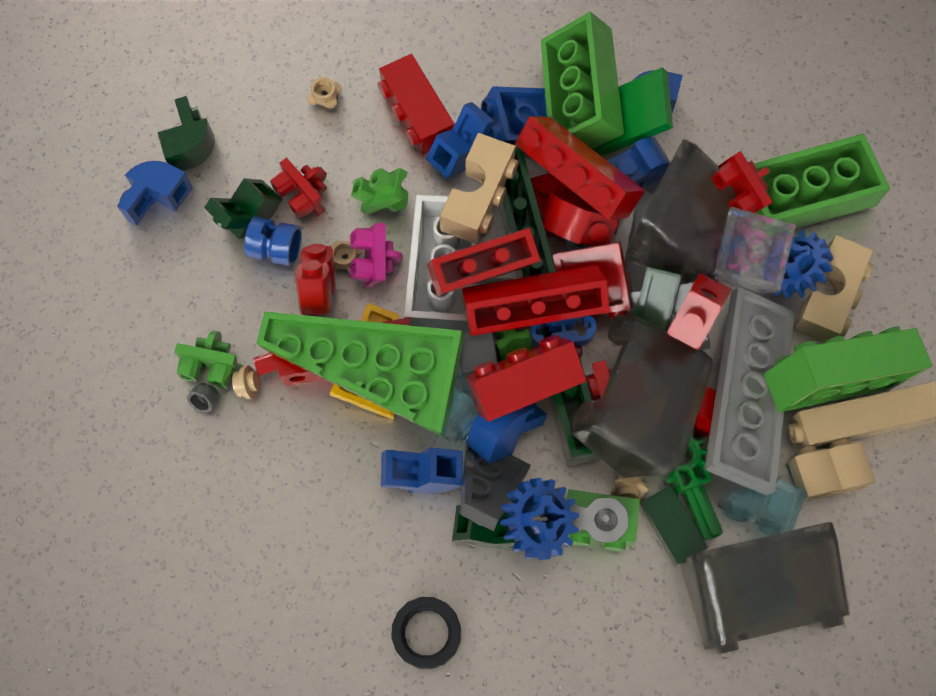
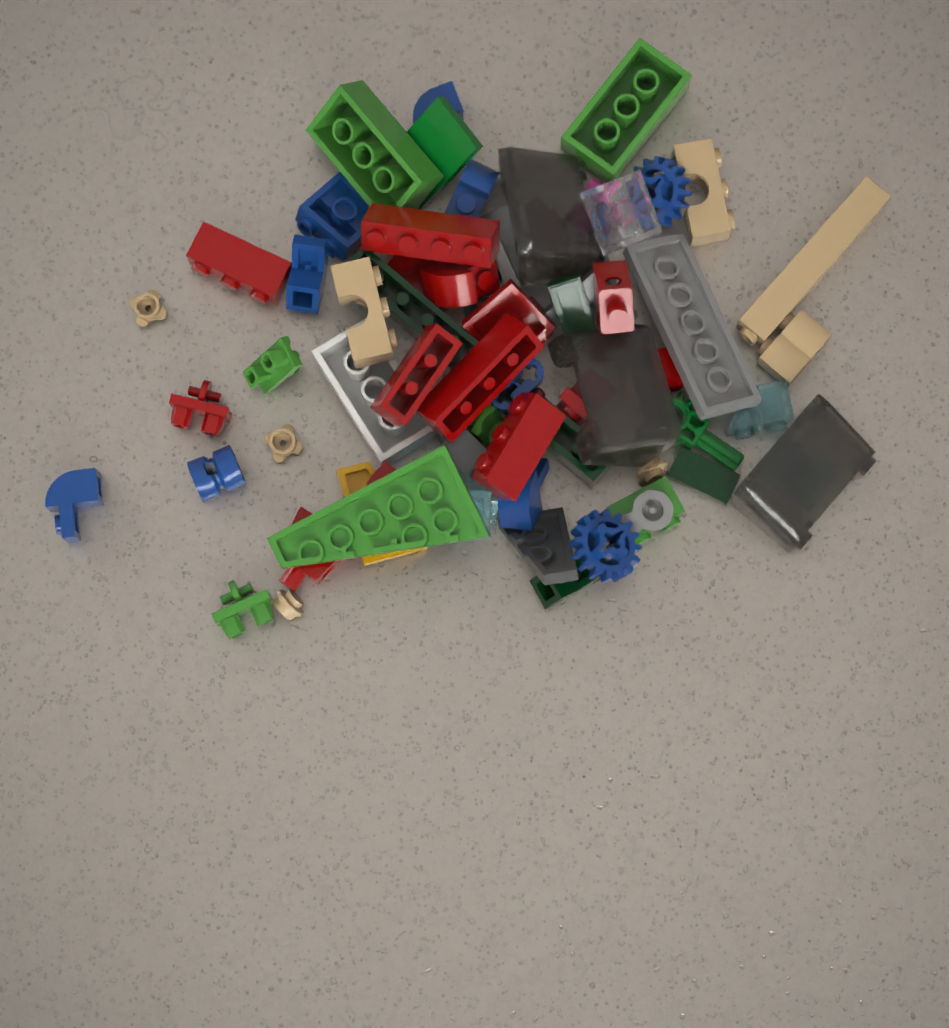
camera: 35 degrees left, 10 degrees up
dark green brick [157,96,215,171] -> none
dark grey hinge [187,383,218,413] -> none
dark green brick [204,178,283,239] -> none
red brick [295,244,336,315] -> none
dark pink hips [350,222,403,288] -> none
blue brick [380,447,463,493] -> none
black tyre [391,597,461,669] -> none
red hips [711,151,772,217] -> none
bright green brick [764,326,933,413] -> none

